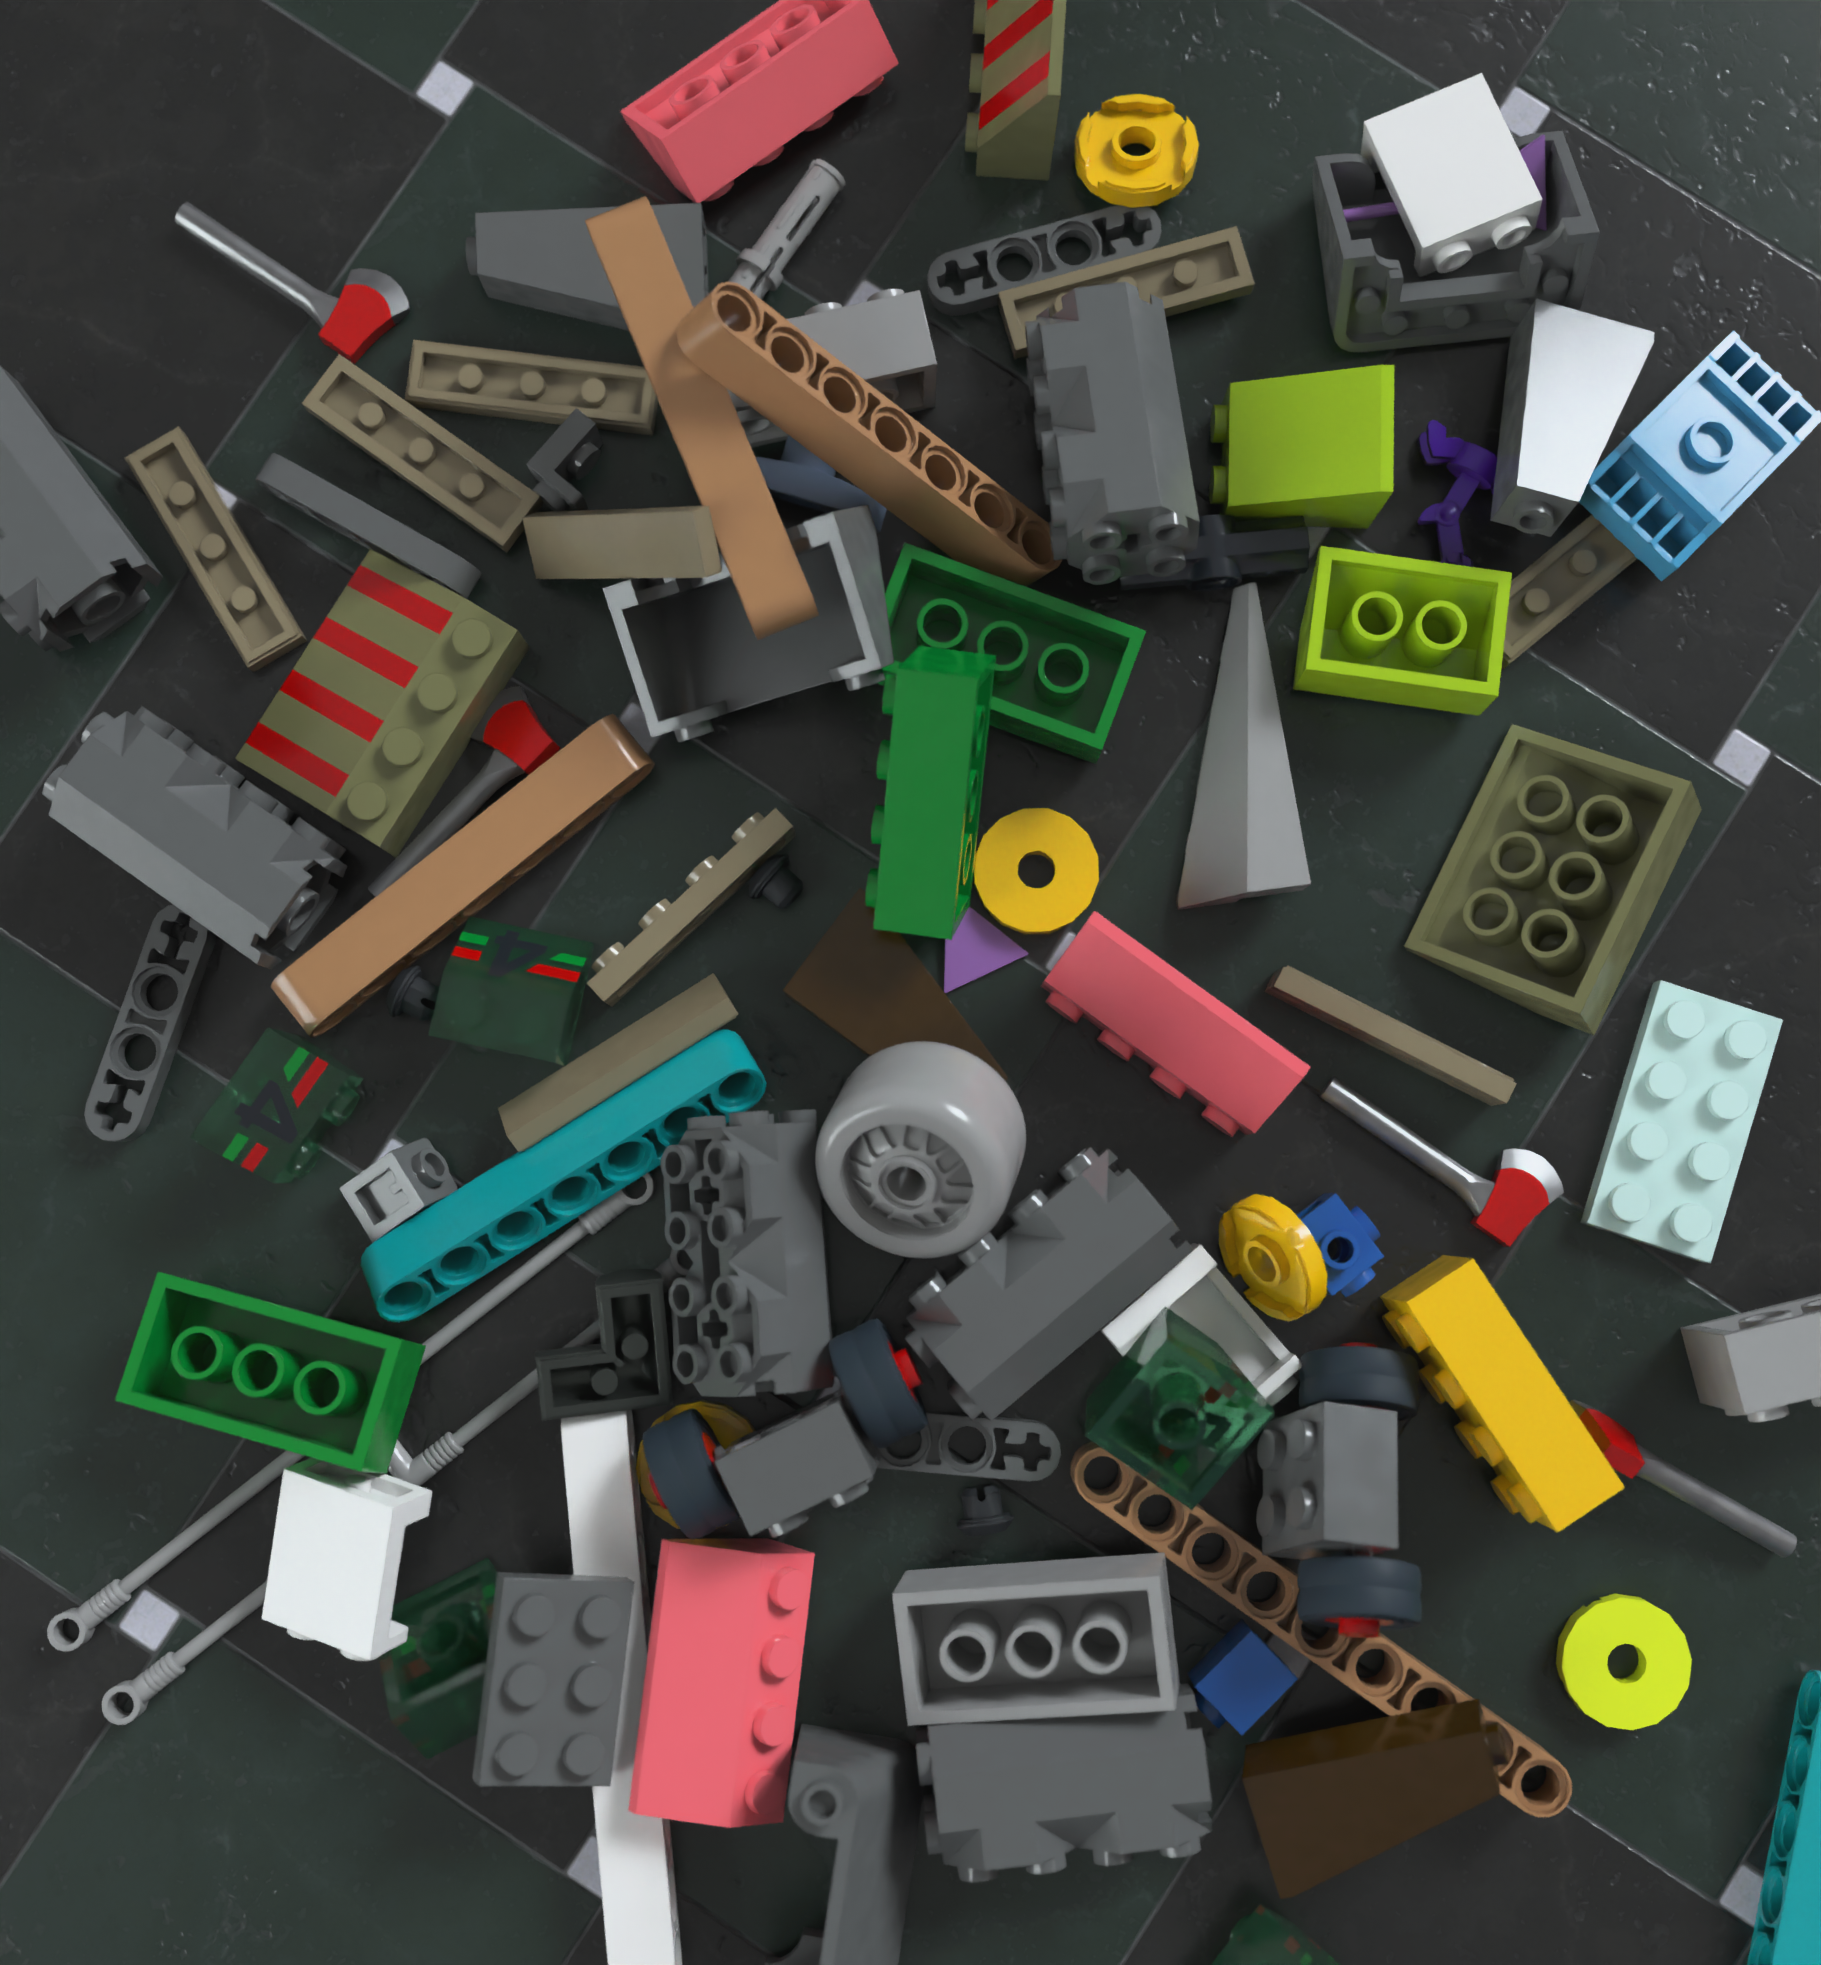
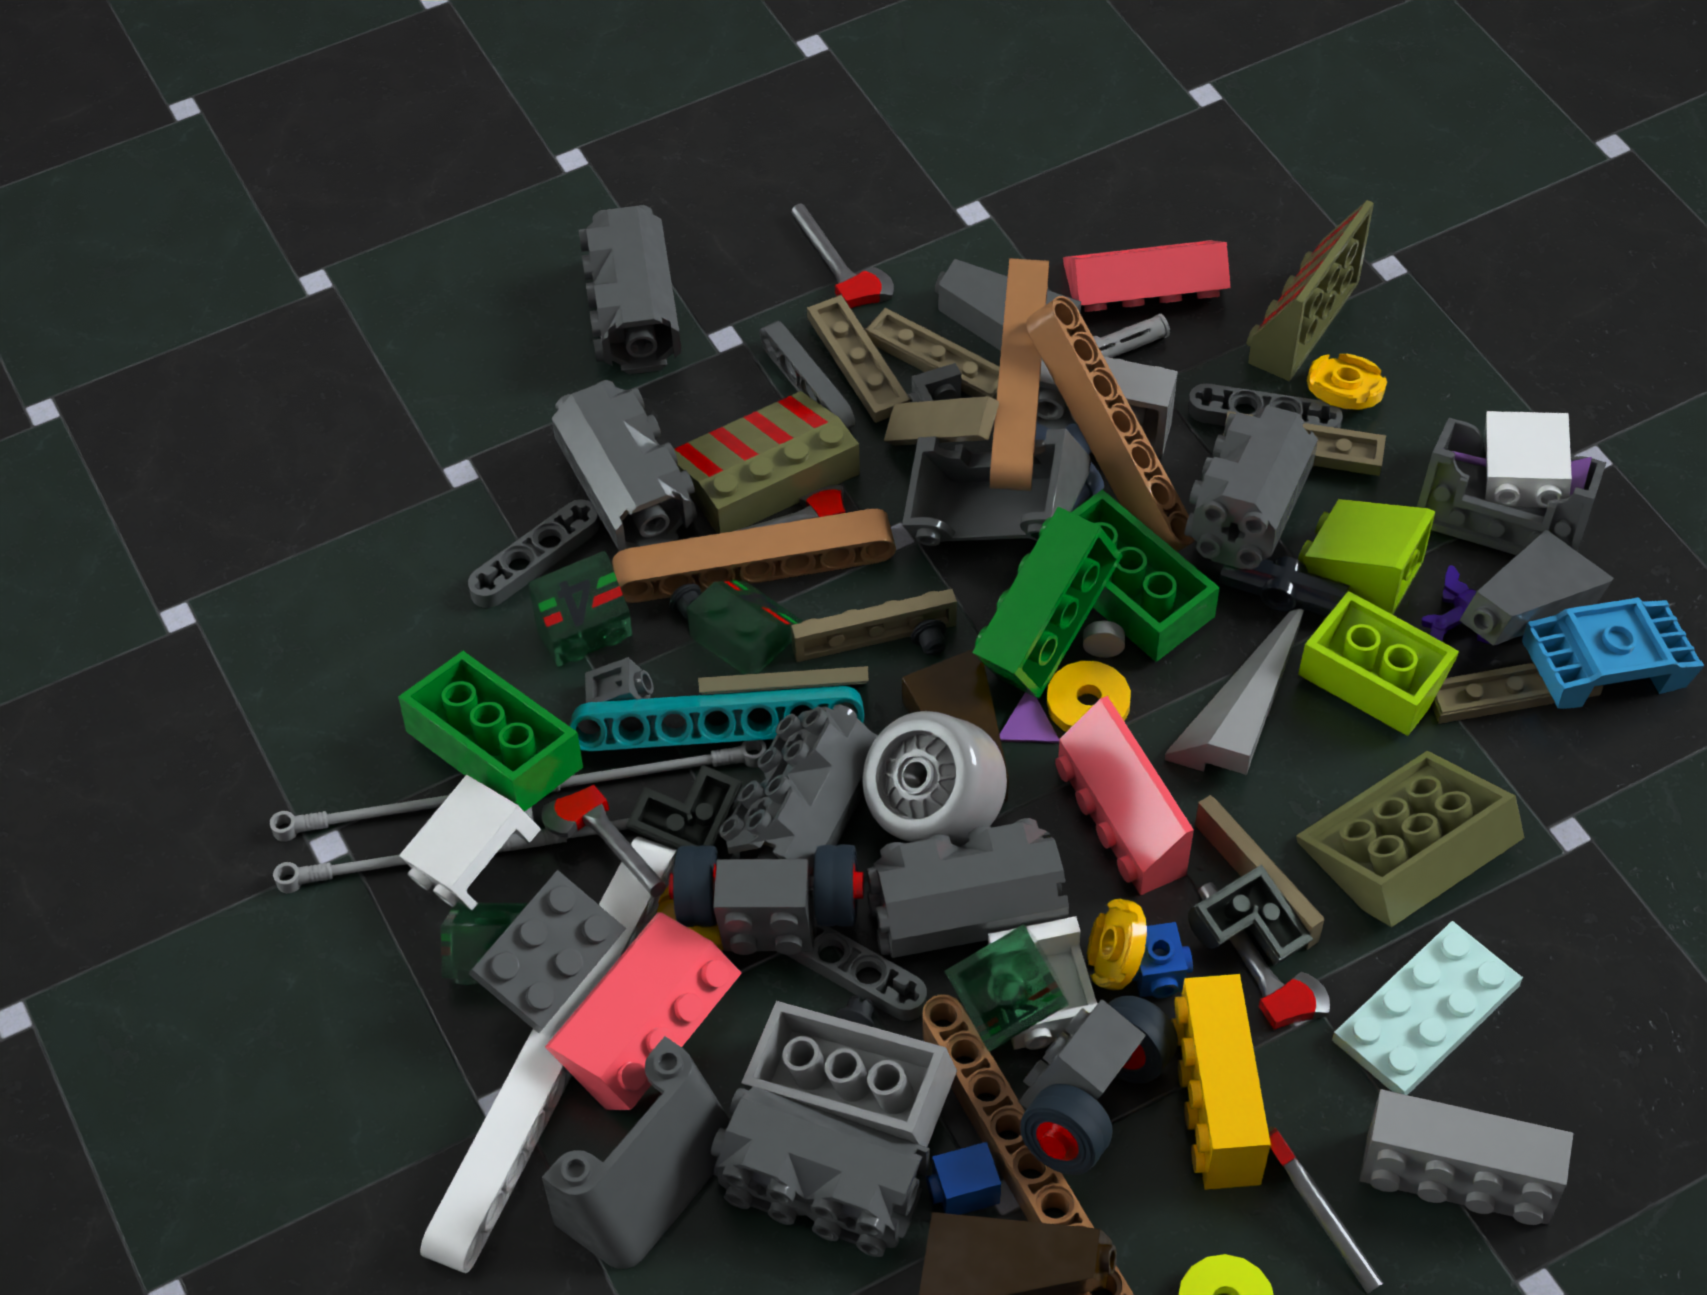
camera: 30 degrees right, 30 degrees down
dark tan tile [125,426,307,673] -> none
none -> piece [542,785,666,897]
none -> light grey tile [1083,621,1125,658]
none -> pearl dark grey brick [1188,865,1313,966]

